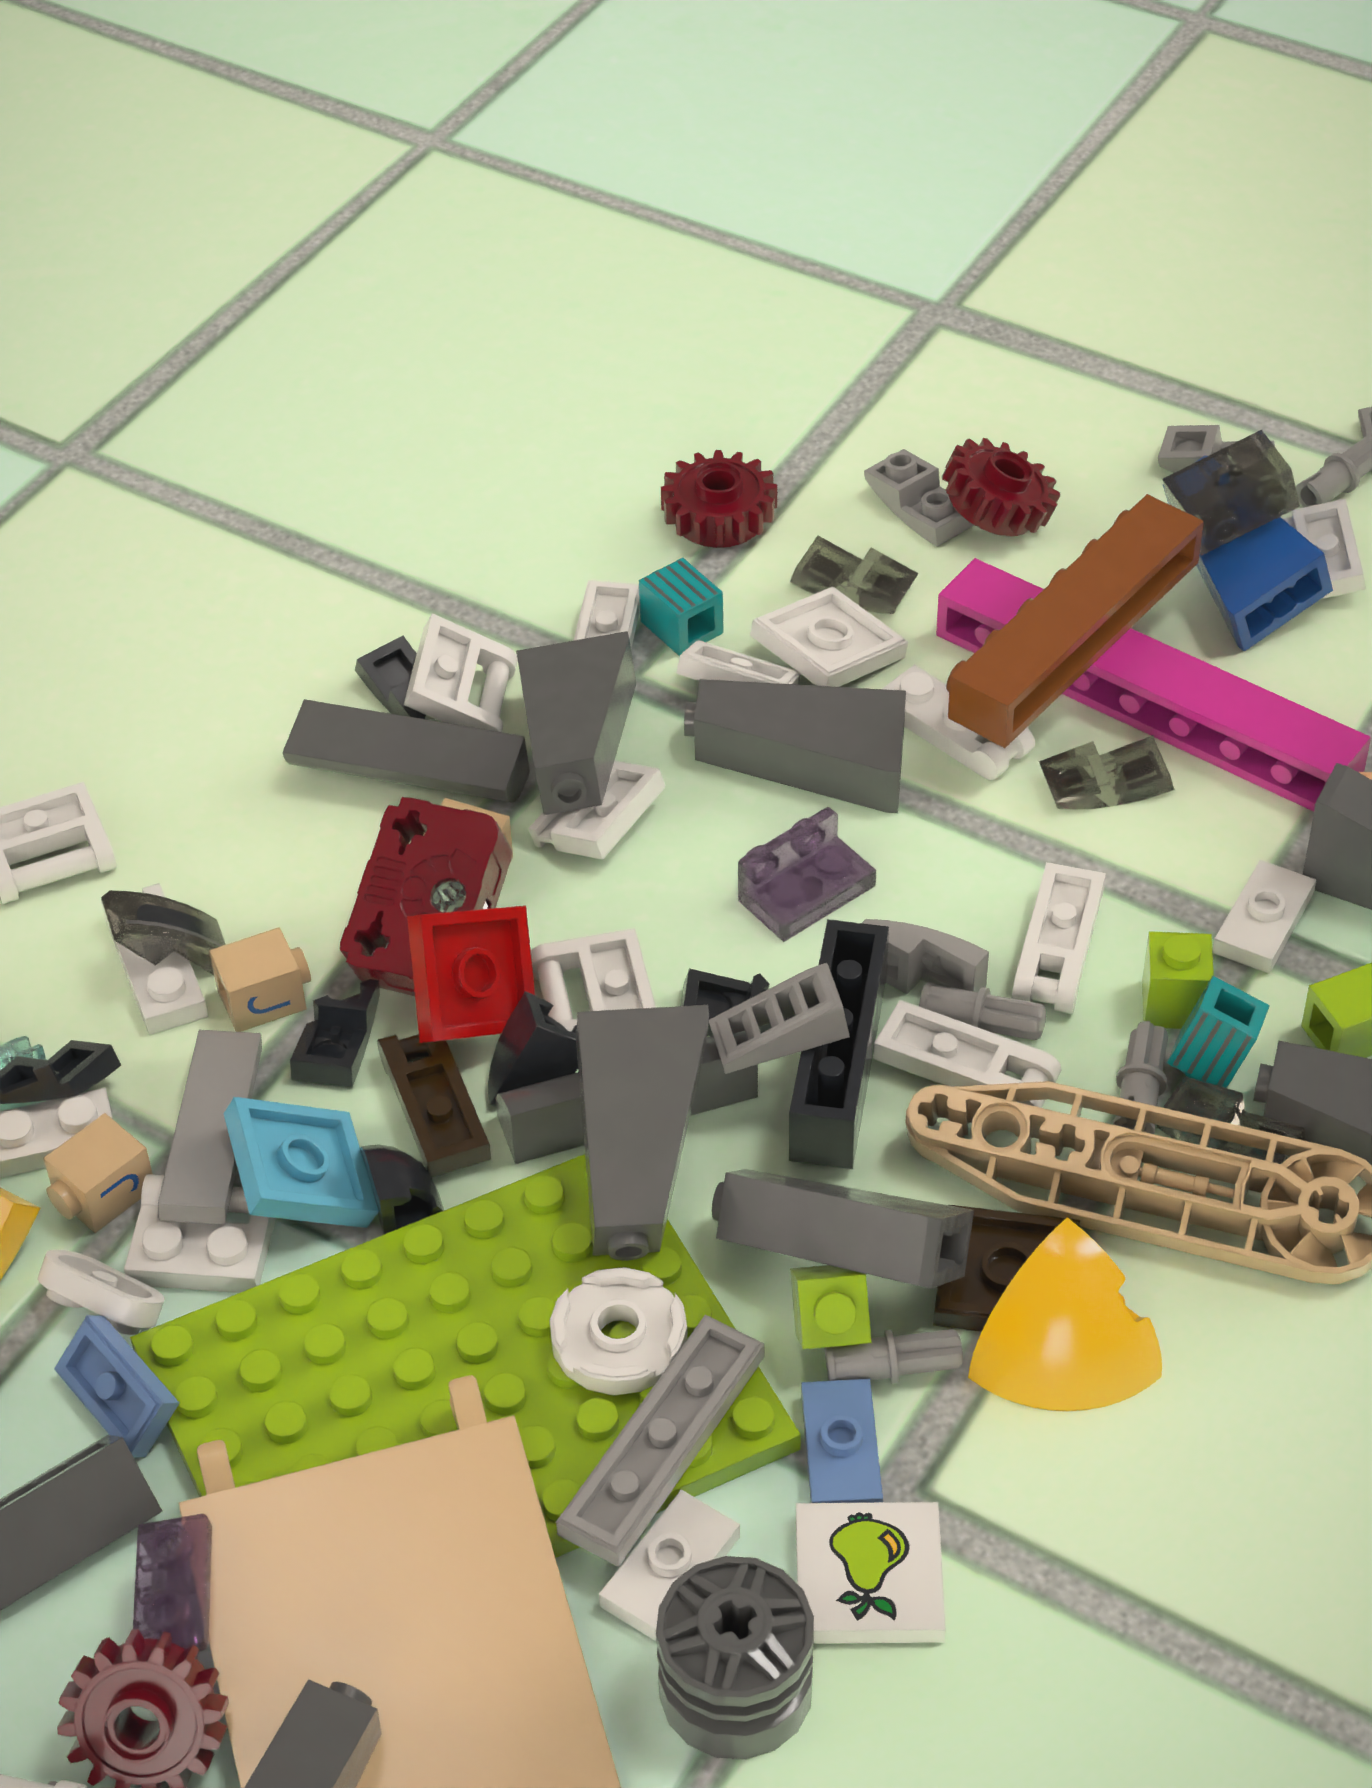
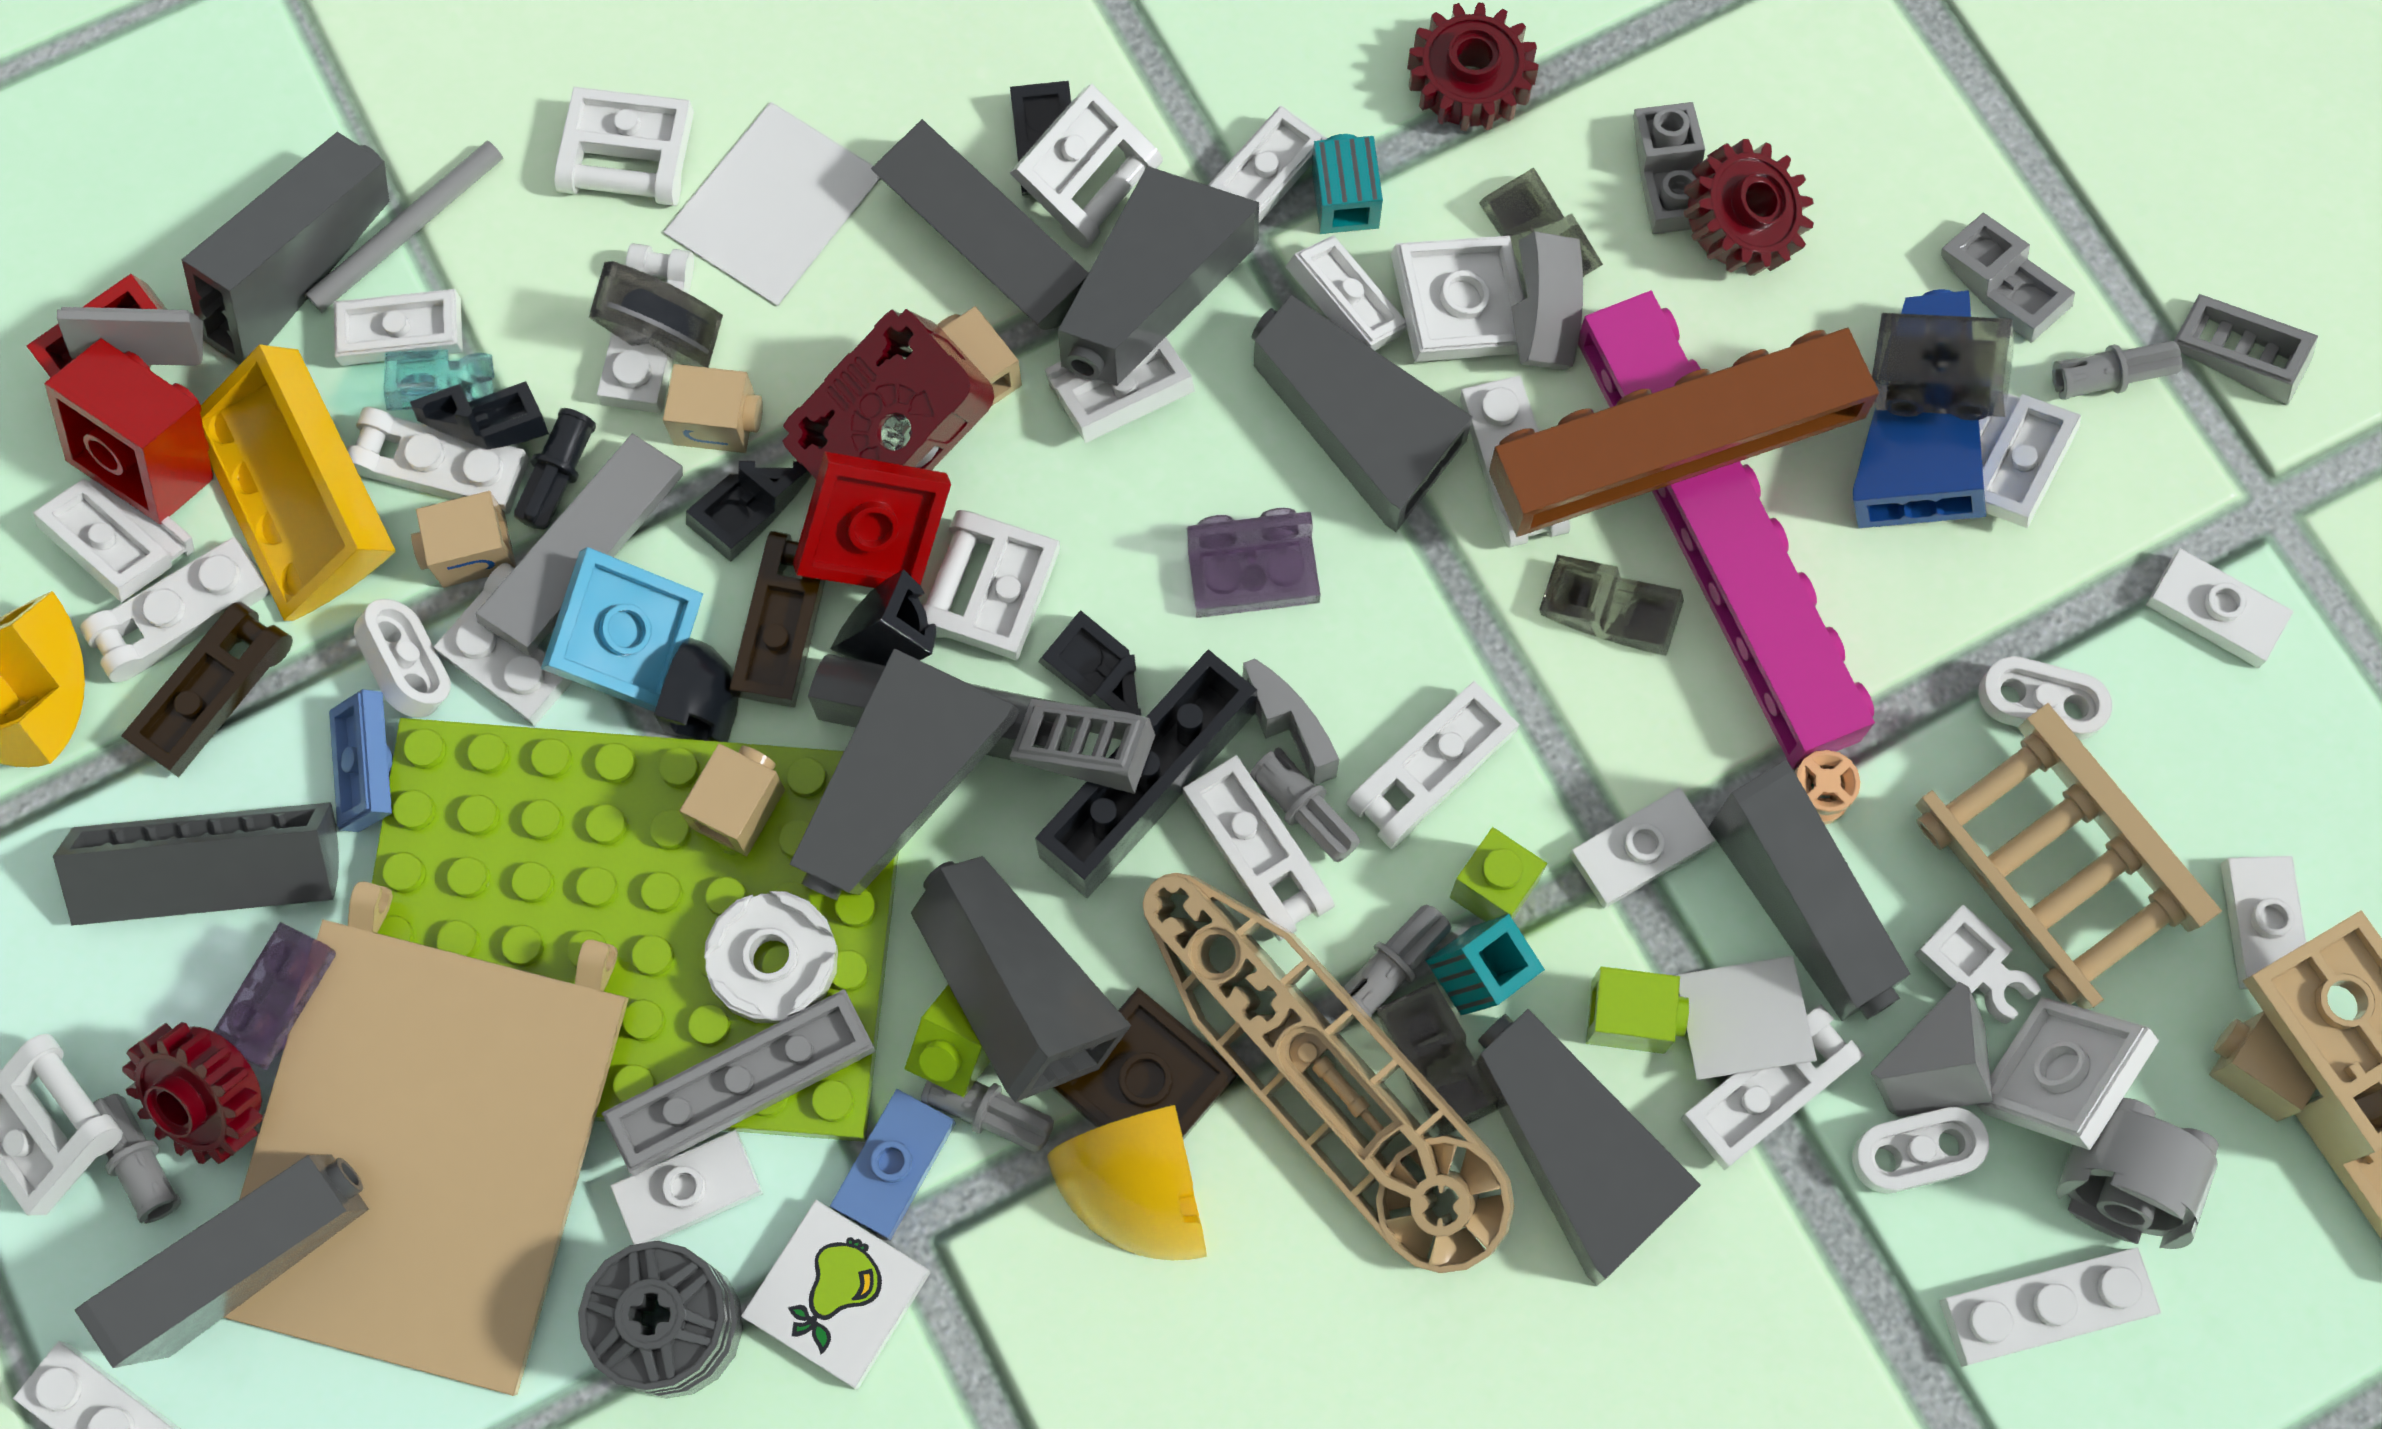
camera: 30 degrees right, 25 degrees up
none -> black axle [514,408,596,530]
none -> white sticker [663,102,880,306]
none -> tan brick [680,743,785,856]
none -> light grey slope [1511,231,1583,370]

